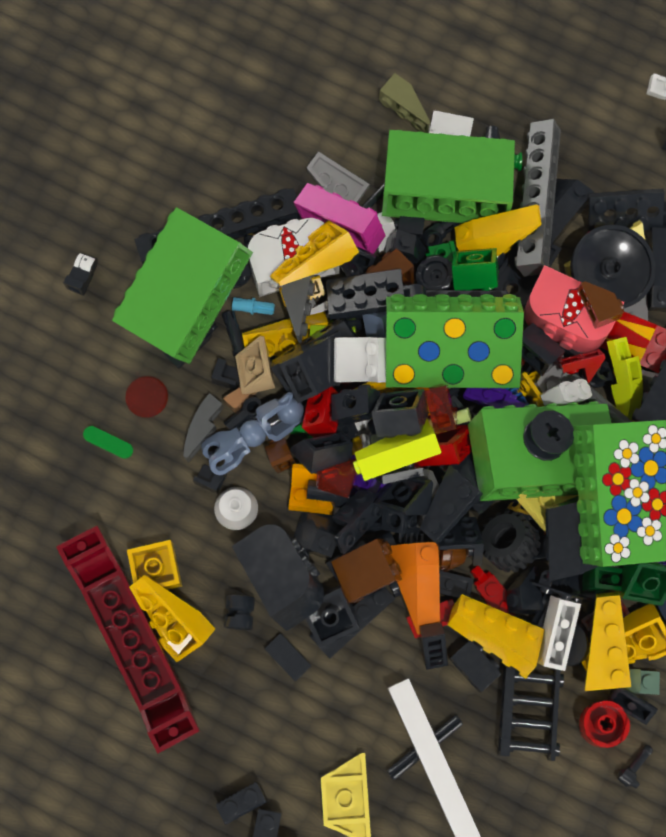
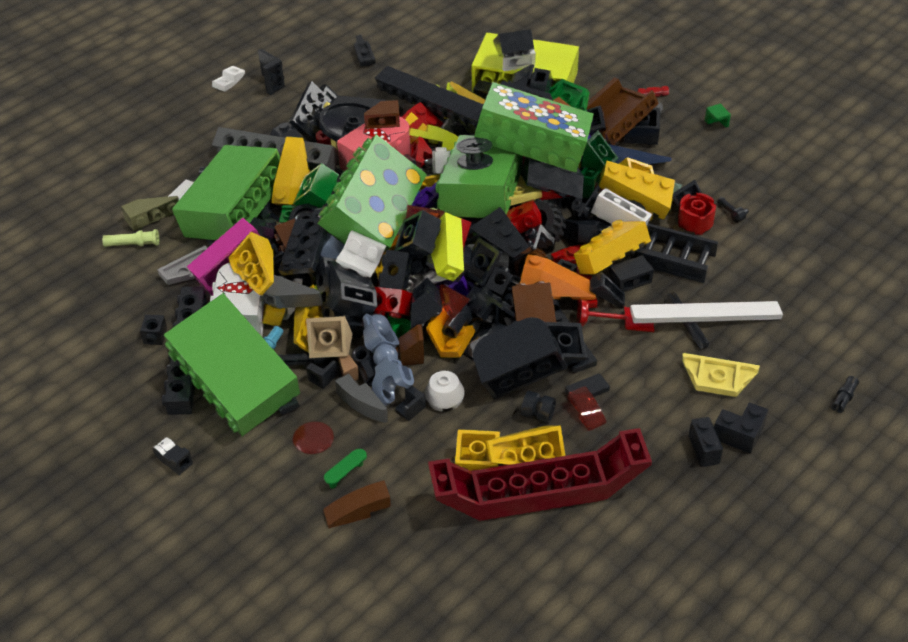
camera: 70 degrees left, 30 degrees down
none -> yellowish green pin [102,229,159,247]
none -> black brick [140,314,167,345]
none -> reddish brown slope [323,480,391,528]
none -> red brick [507,200,541,234]
none -> clear red slope [568,386,606,431]
none -> red piece [577,299,655,332]

